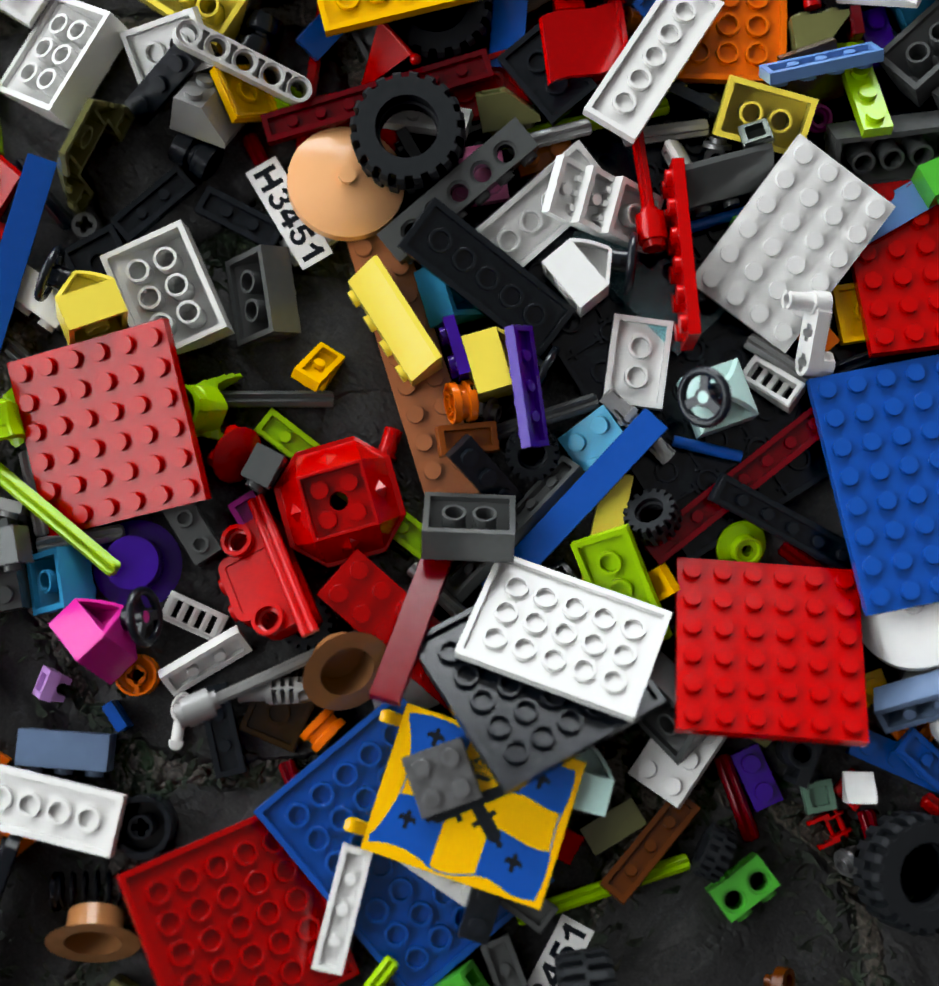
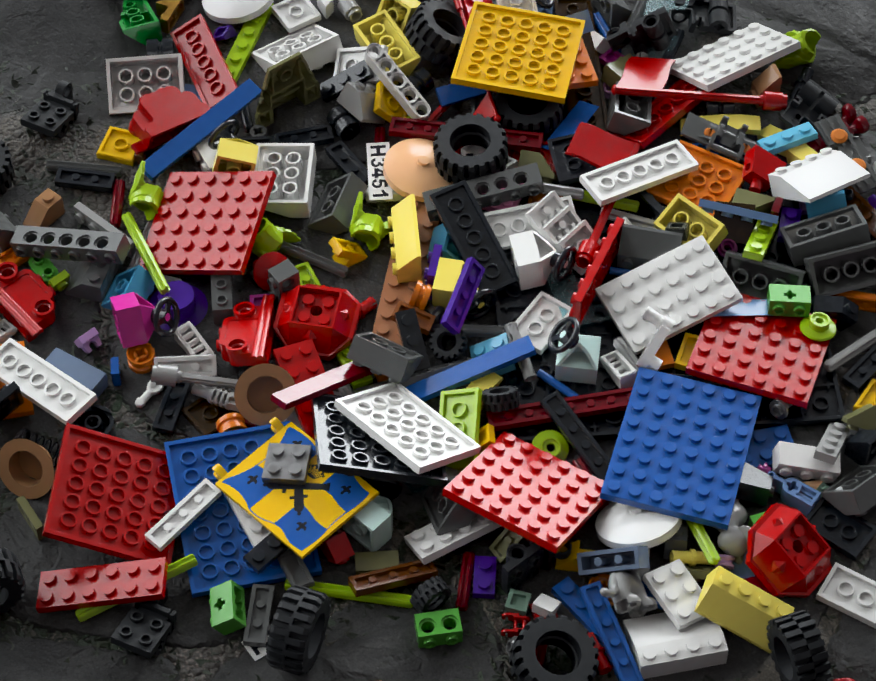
camera: 30 degrees right, 30 degrees down
none -> lime helmet [349,191,392,251]

